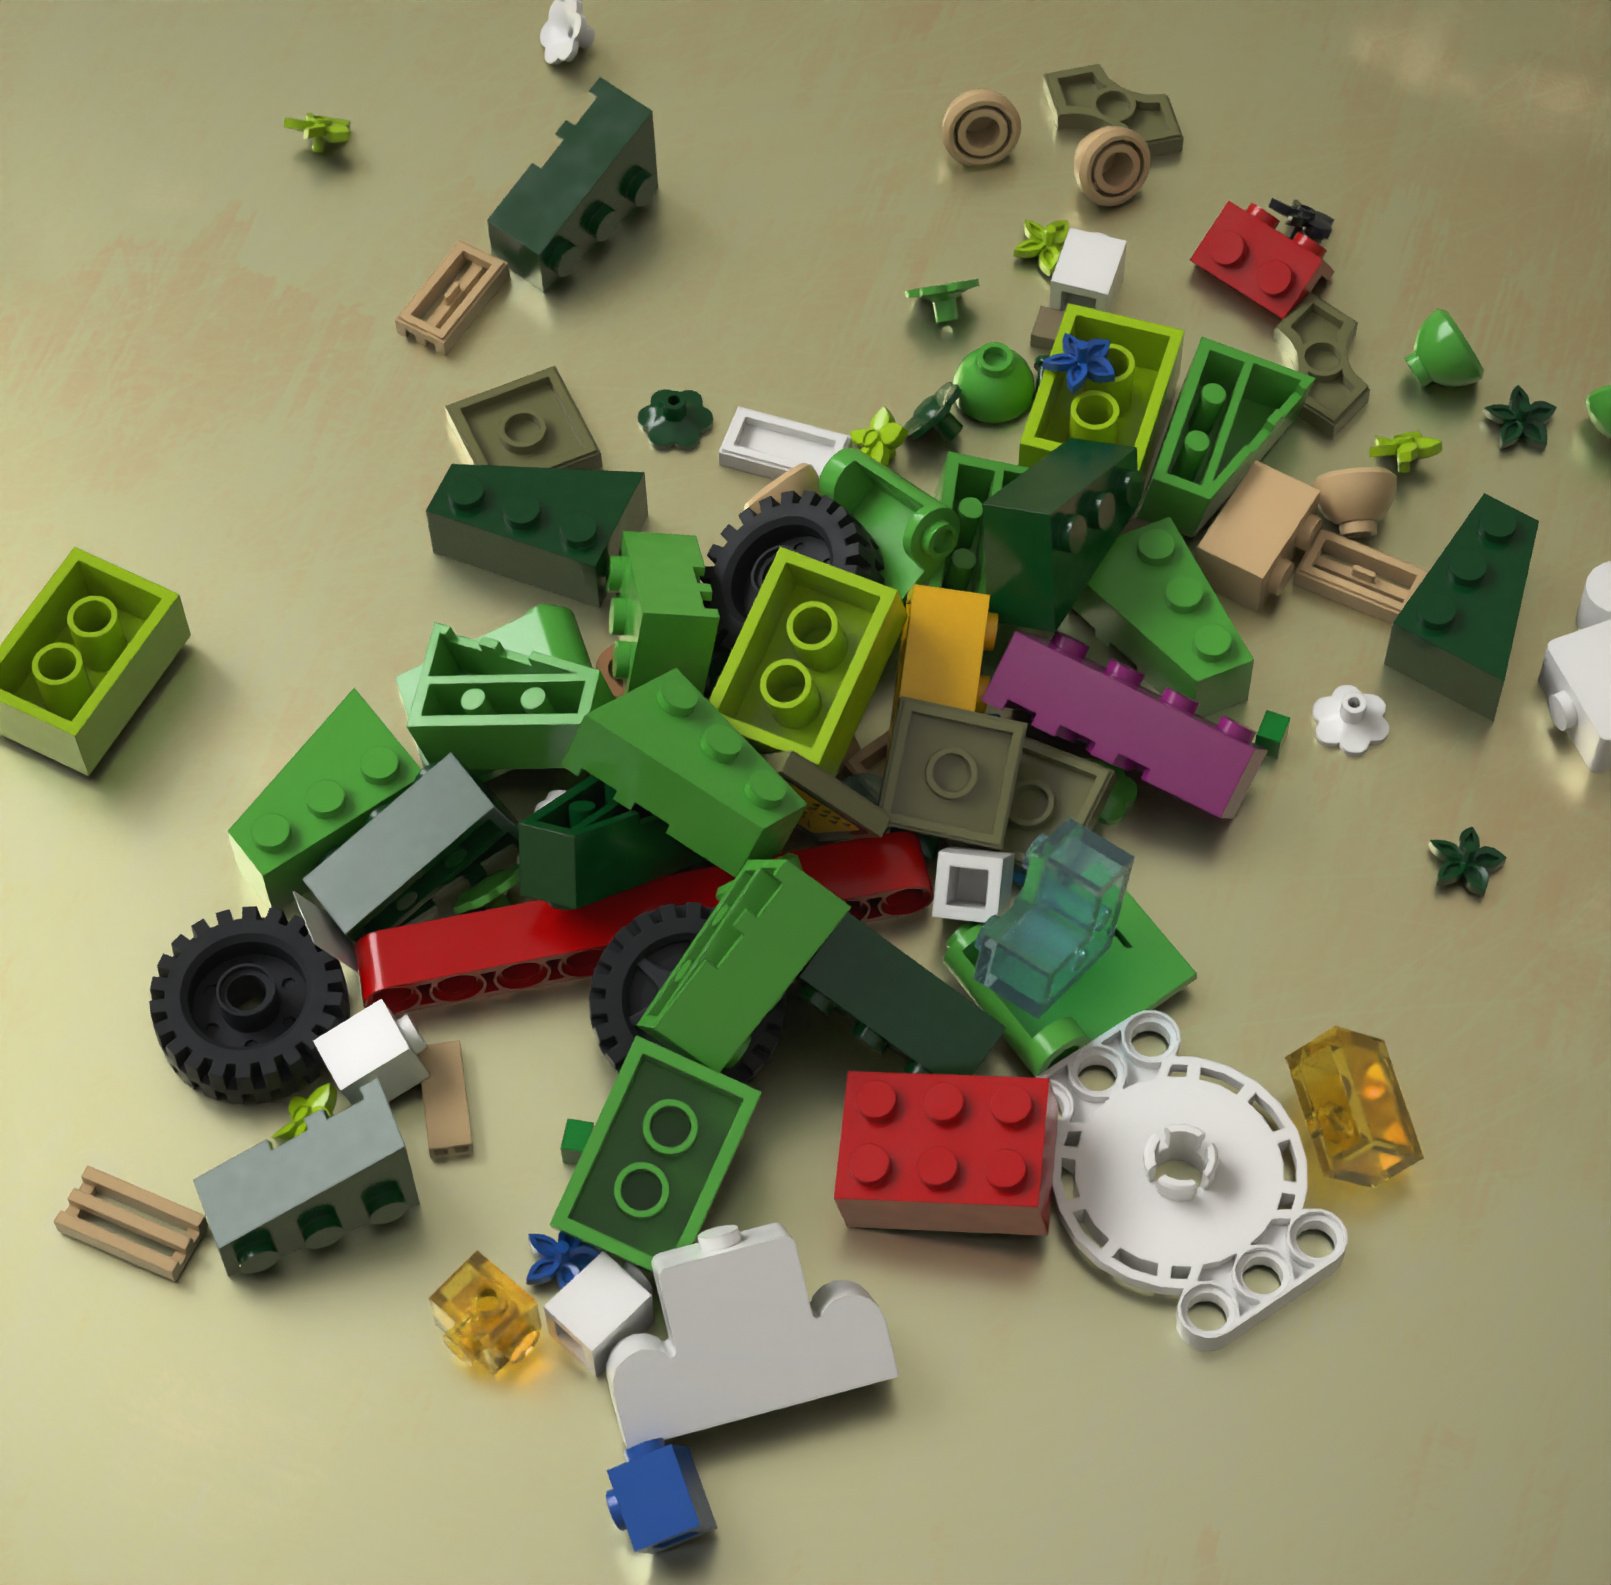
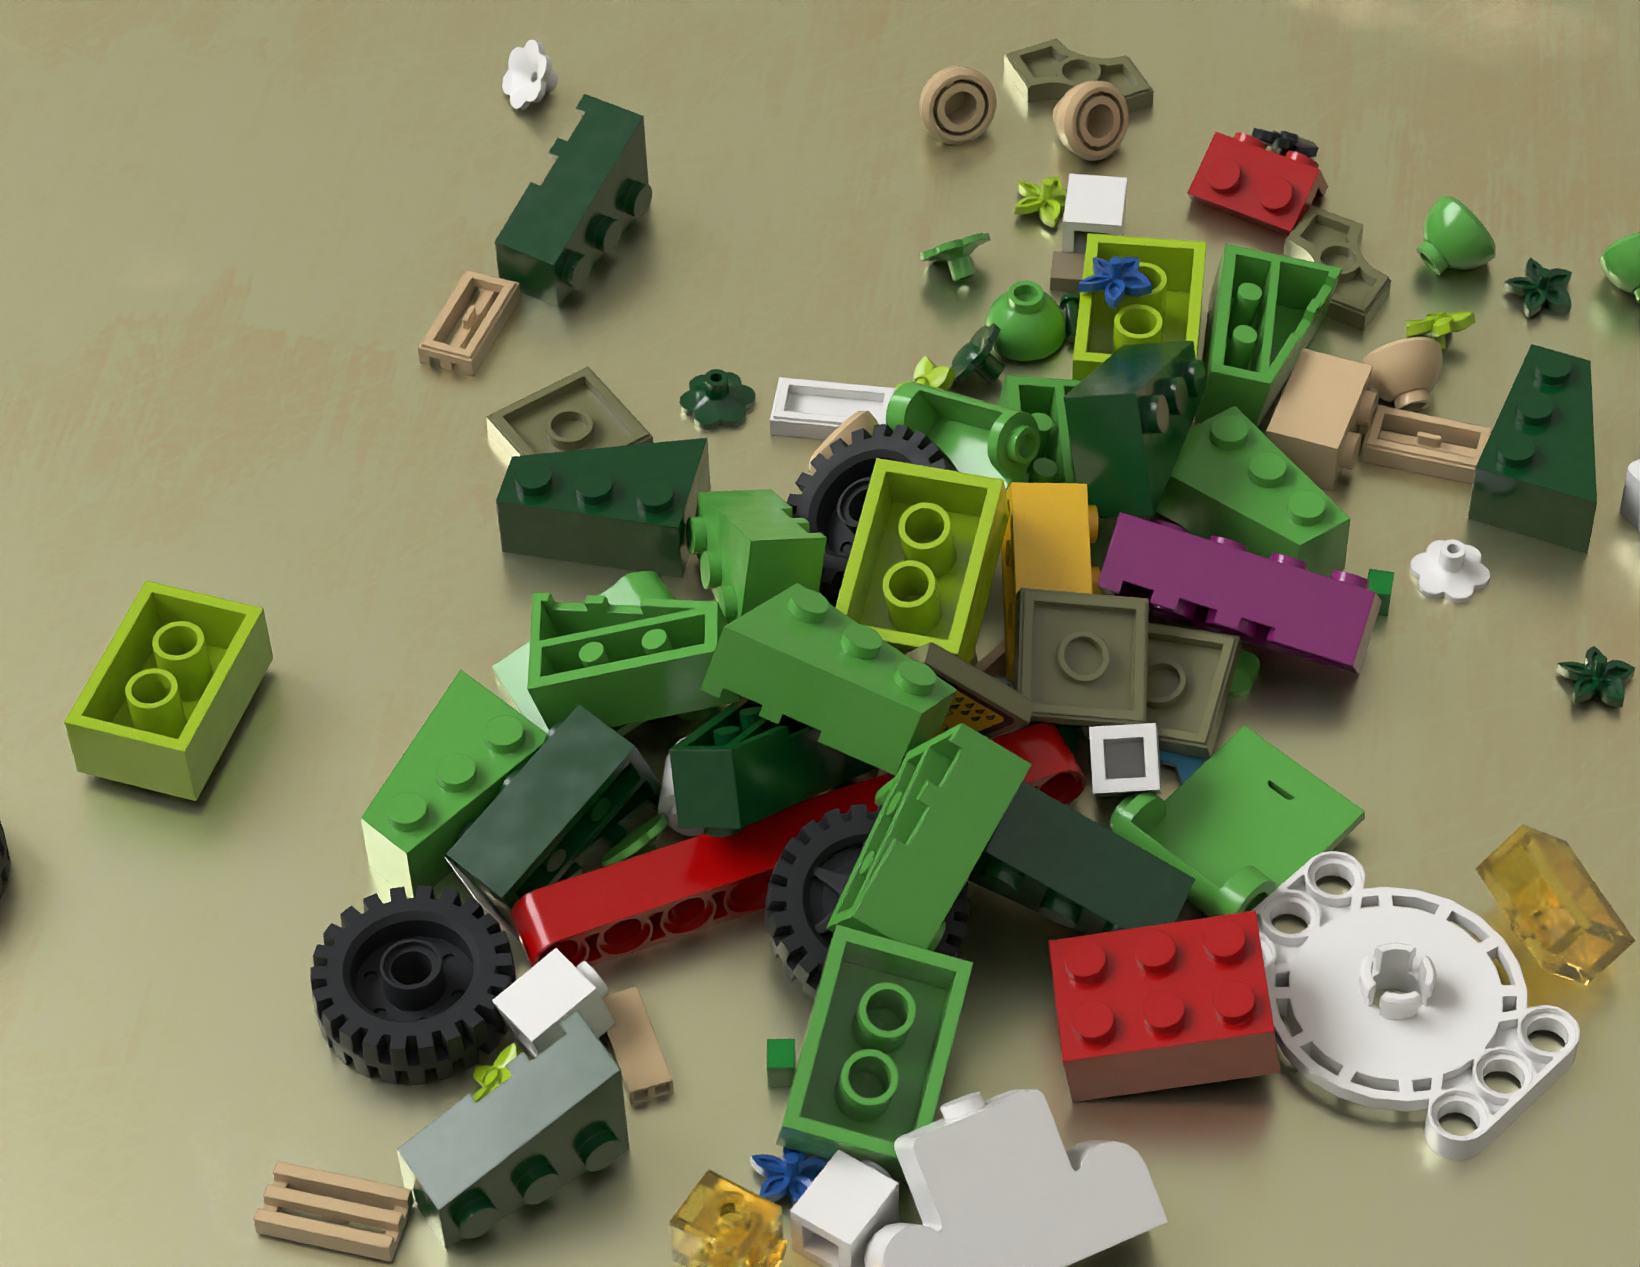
camera: 10 degrees left, 10 degrees down
lime plant [284,113,351,152] -> none
clear light blue brick [973,817,1135,1019] -> none

